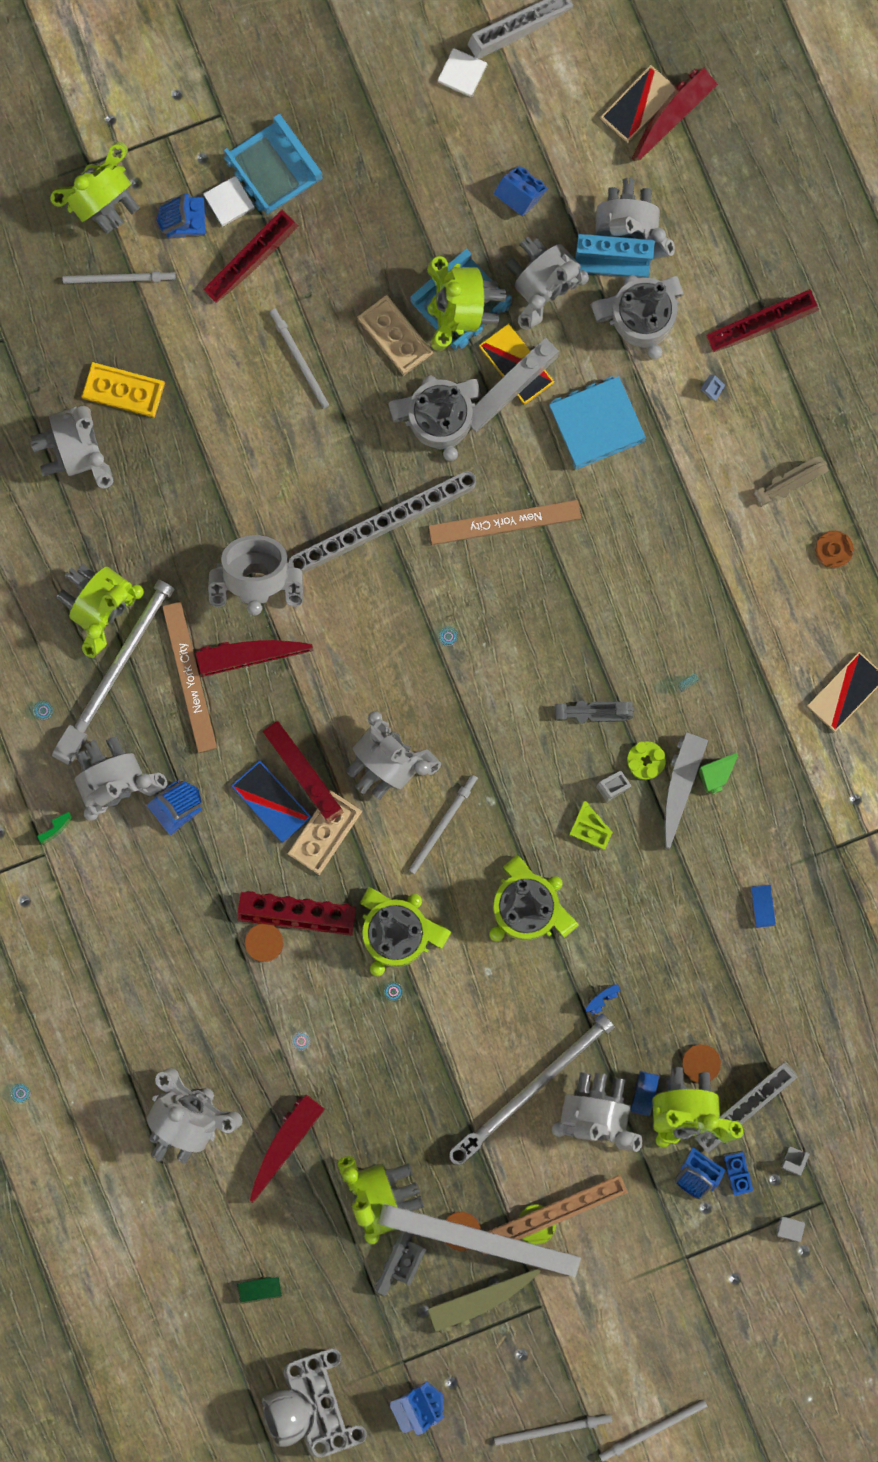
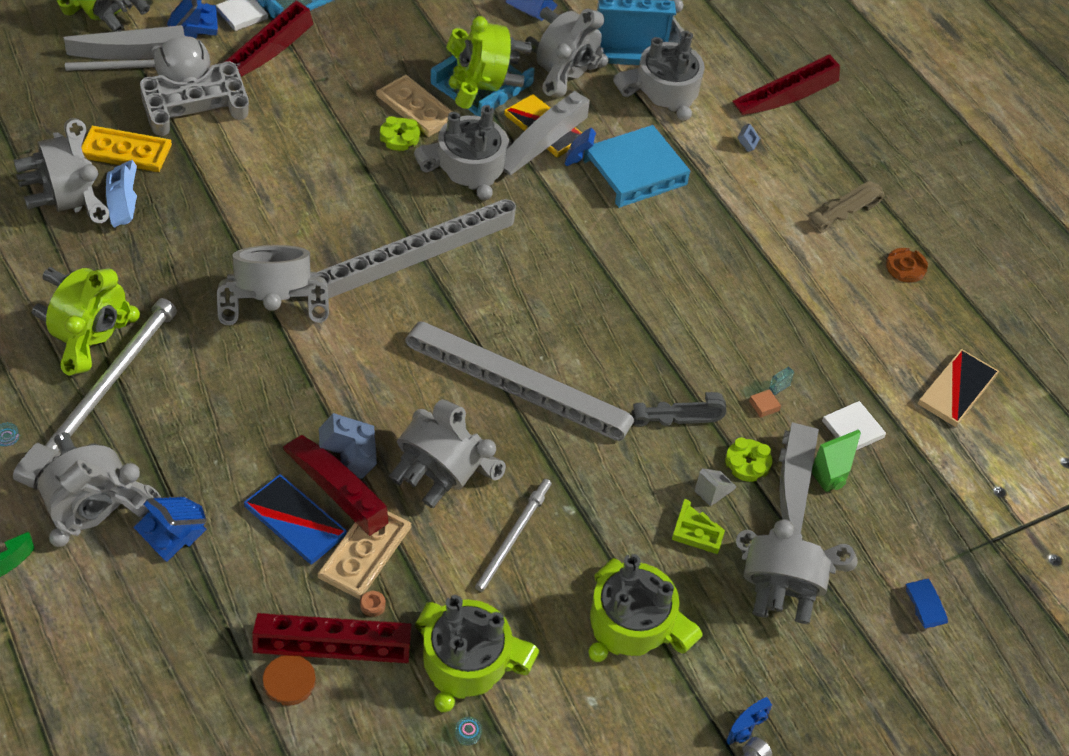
camera: 10 degrees left, 30 degrees down
medium nougat tile [162,602,217,753] -> none
dark red slope [196,640,313,677] -> none
light grey bar [269,308,330,409] -> none
medium nougat tile [429,500,581,545] -> none
clear light blue tile [439,626,458,646] -> none
none -> light grey slope [64,25,185,60]
none -> light blue slope [106,160,137,227]
none -> light grey beam [140,36,249,136]
none -> sand blue brick [319,413,377,479]
none -> nougat tile [360,591,386,617]
none -> lime plate [380,116,420,151]
none -> light grey beam [405,321,634,441]
none -> blue slope [564,128,596,166]
none -> light grey piece [736,519,858,624]
none -> nougat tile [749,389,781,418]
none -> white tile [822,401,886,450]

